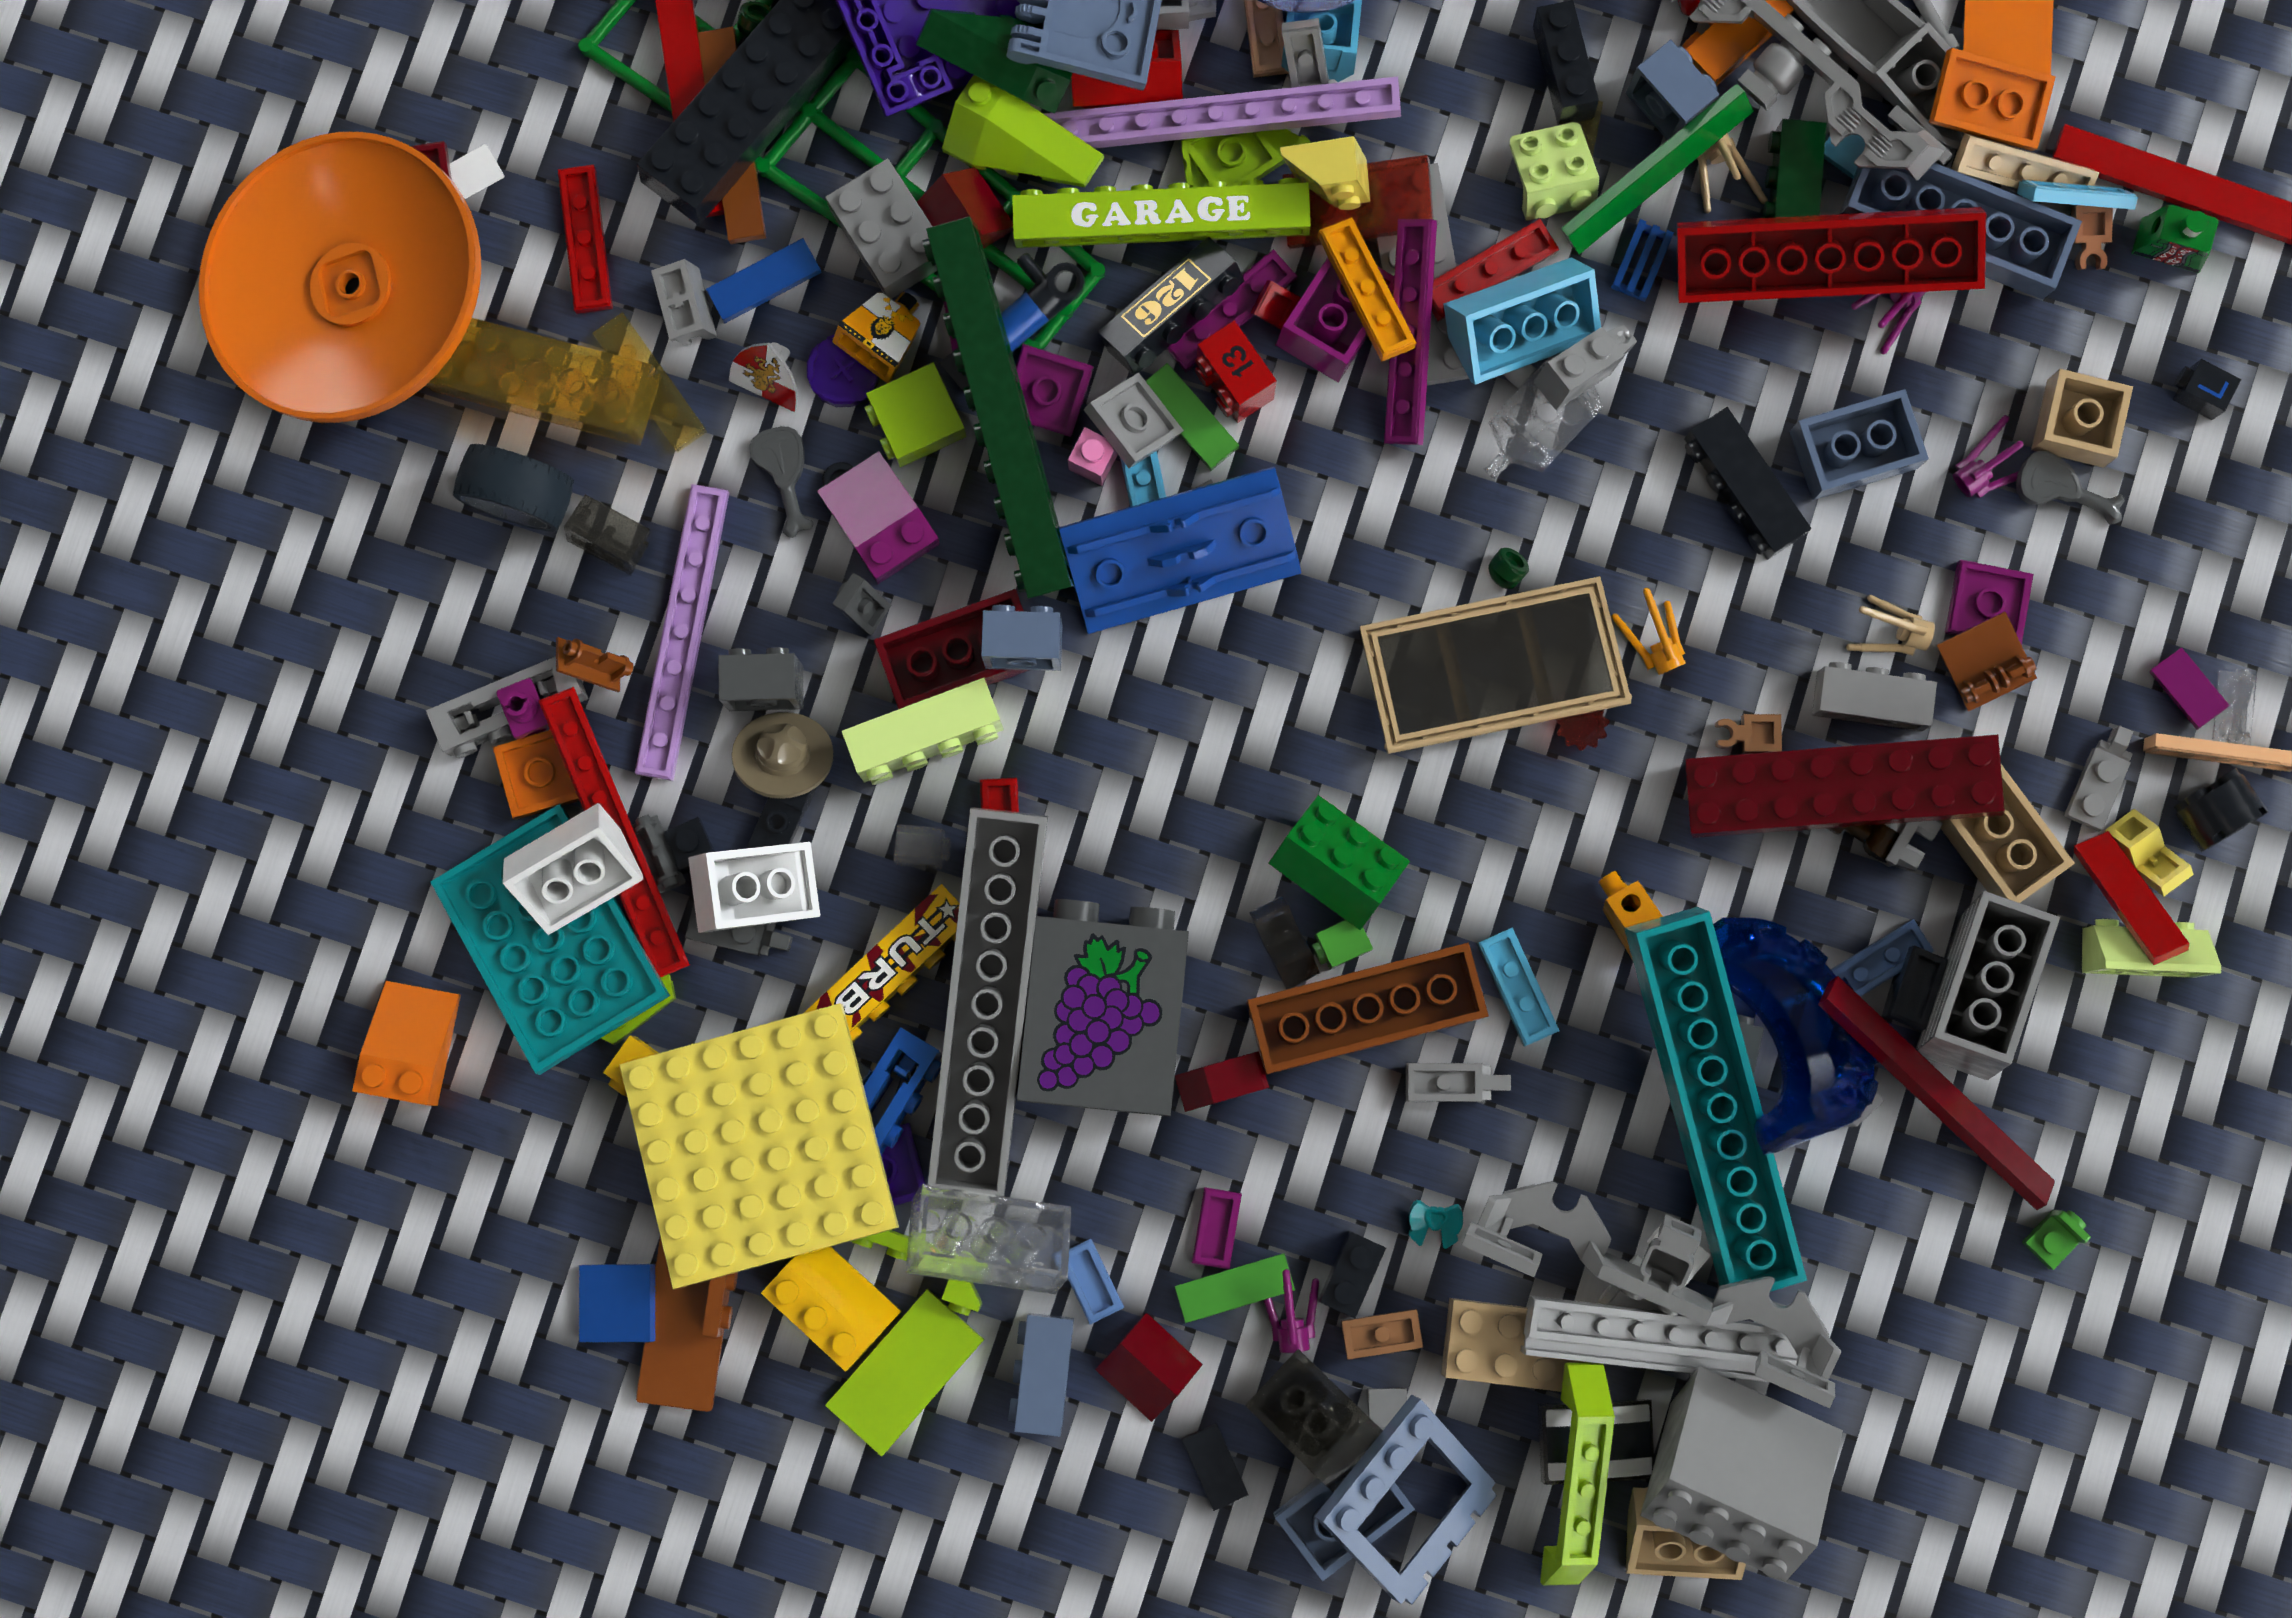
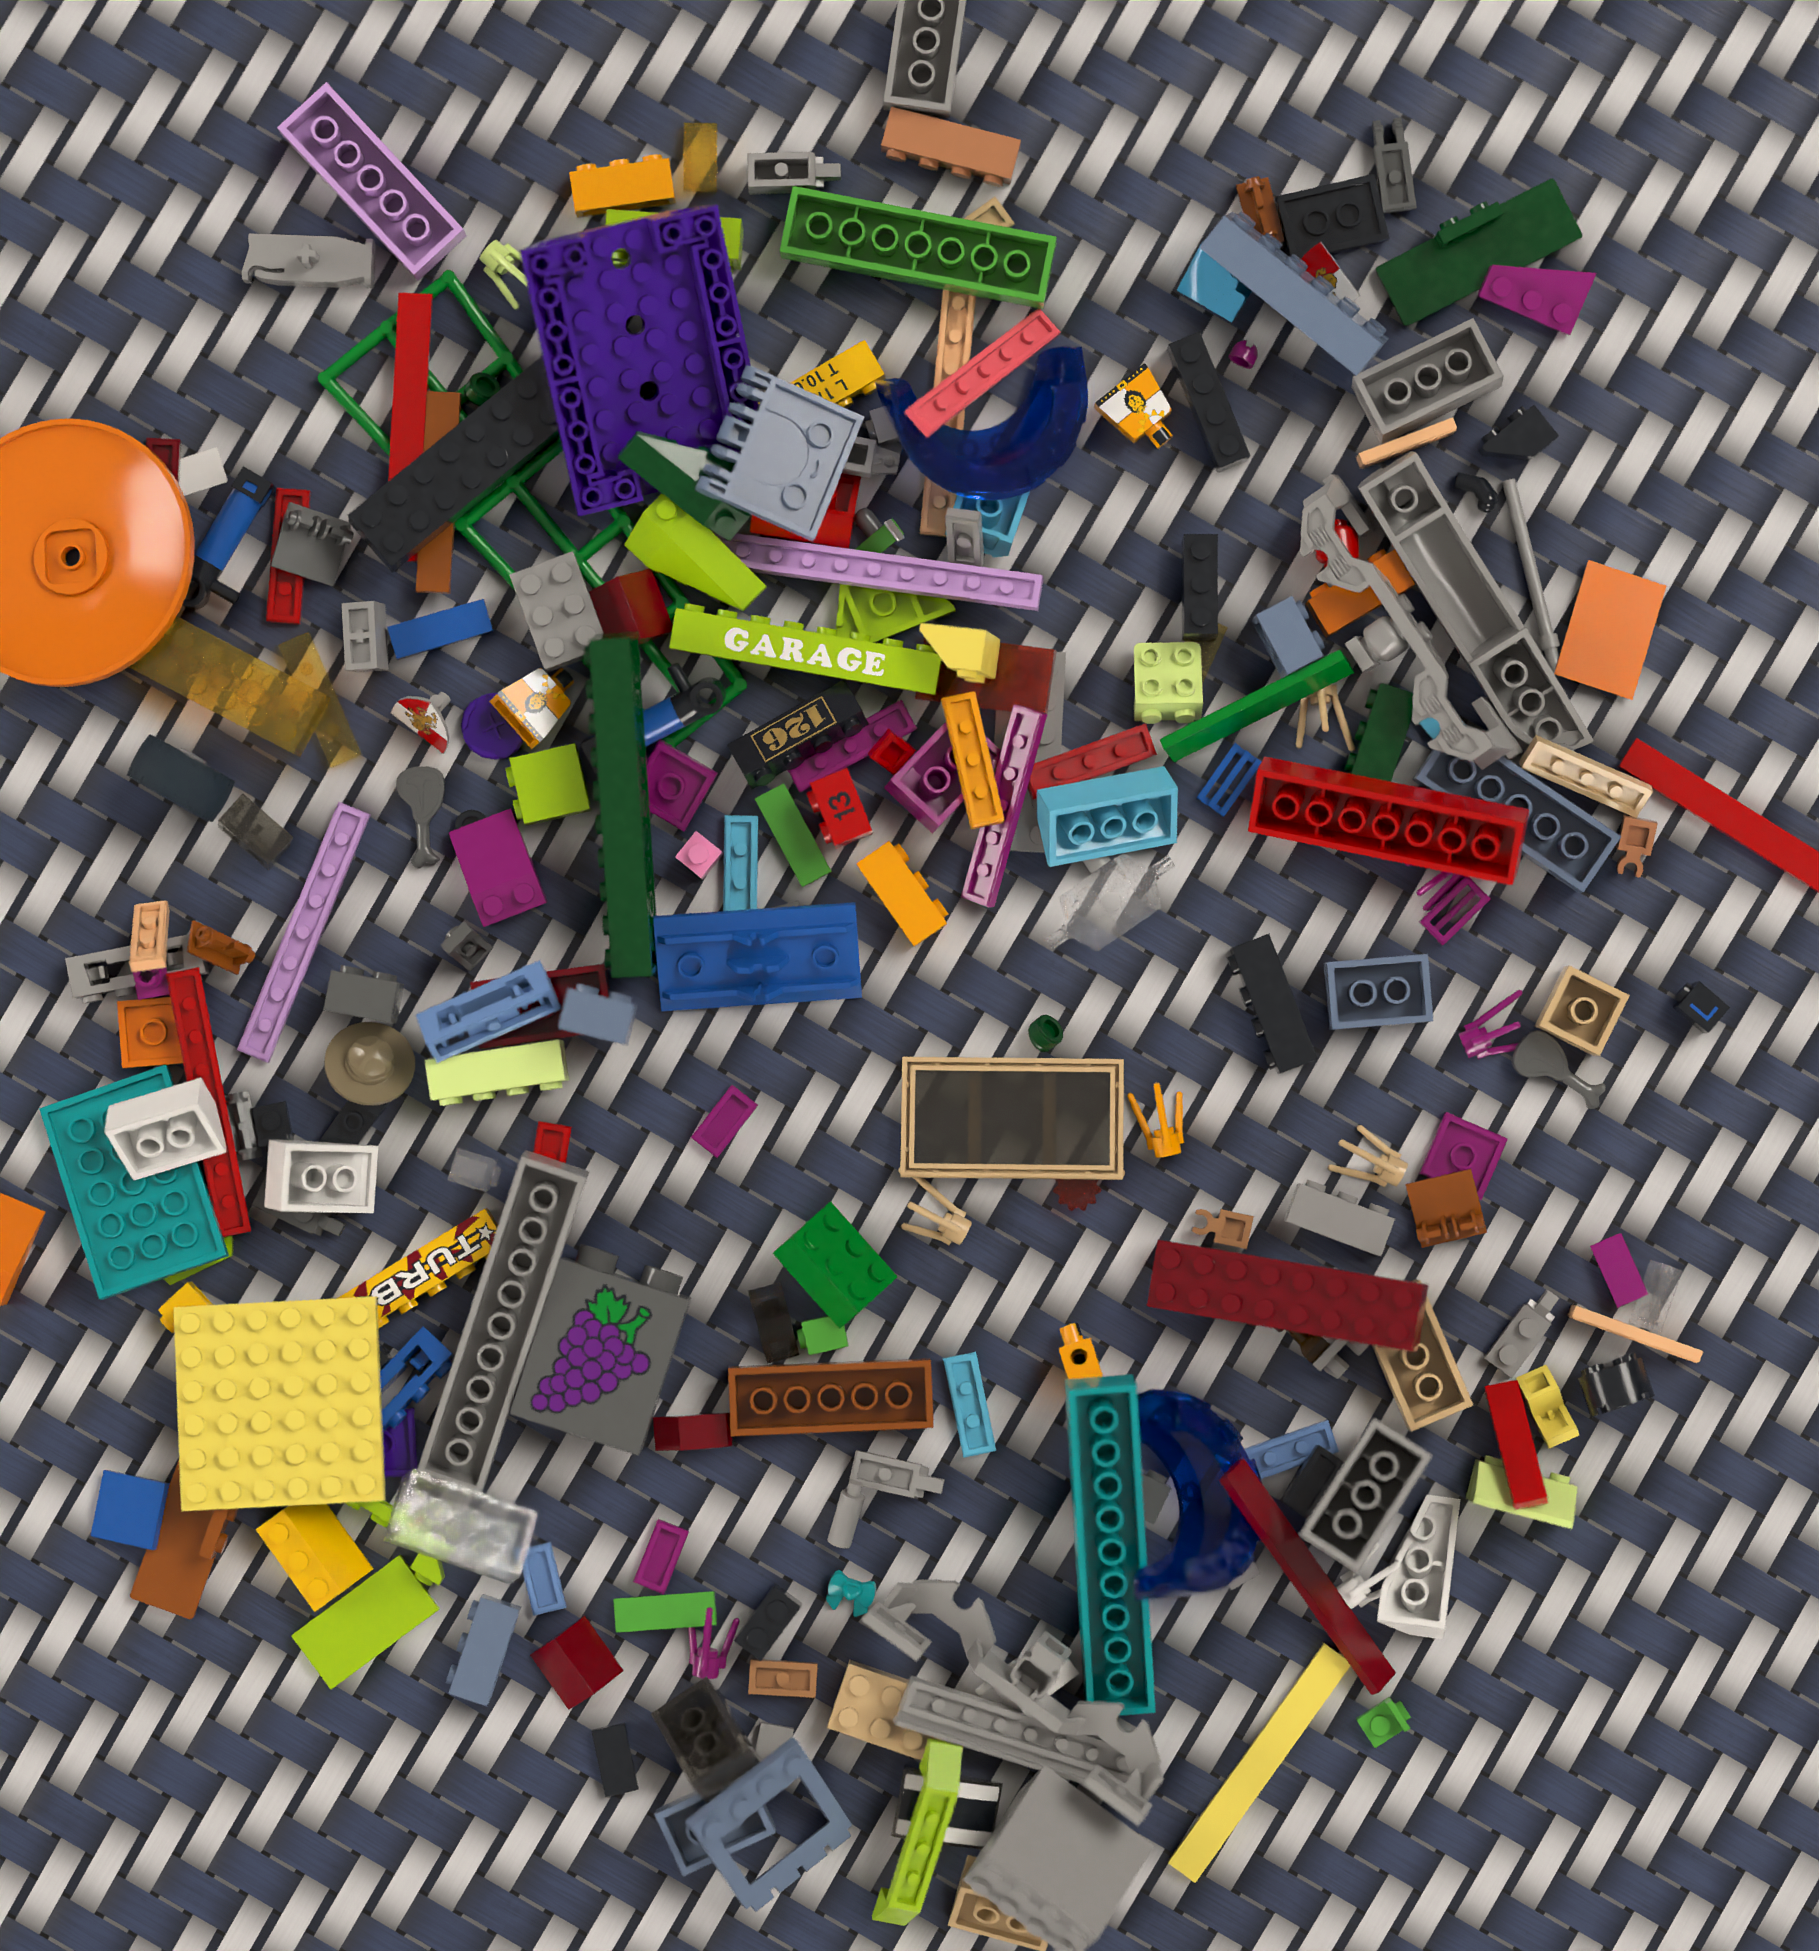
camera: 10 degrees right, 5 degrees up
light grey tile [1084,372,1184,468] -> none
light grey hinge [1534,324,1637,410] -> none
orange plate [1929,48,2056,151] -> none
medium azure tile [2017,180,2138,210] -> none
green torso [2131,205,2219,273] -> none
none -> light nougat tile [130,901,170,972]
none -> piece [182,466,276,610]
none -> dark grey hinge [270,502,354,587]
none -> medium blue brick [416,960,561,1063]
none -> magenta tile [691,1085,758,1158]
none -> light grey cylinder [827,1480,865,1548]
none -> piece [854,508,905,553]
none -> light orange brick [856,841,949,947]
none -> tan plant [901,1178,972,1245]
none -> light yellow tile [1167,1643,1350,1883]
none -> white plant [1336,1543,1401,1609]
none -> white wedge [1377,1495,1460,1639]
none -> magenta tile [1419,876,1491,946]

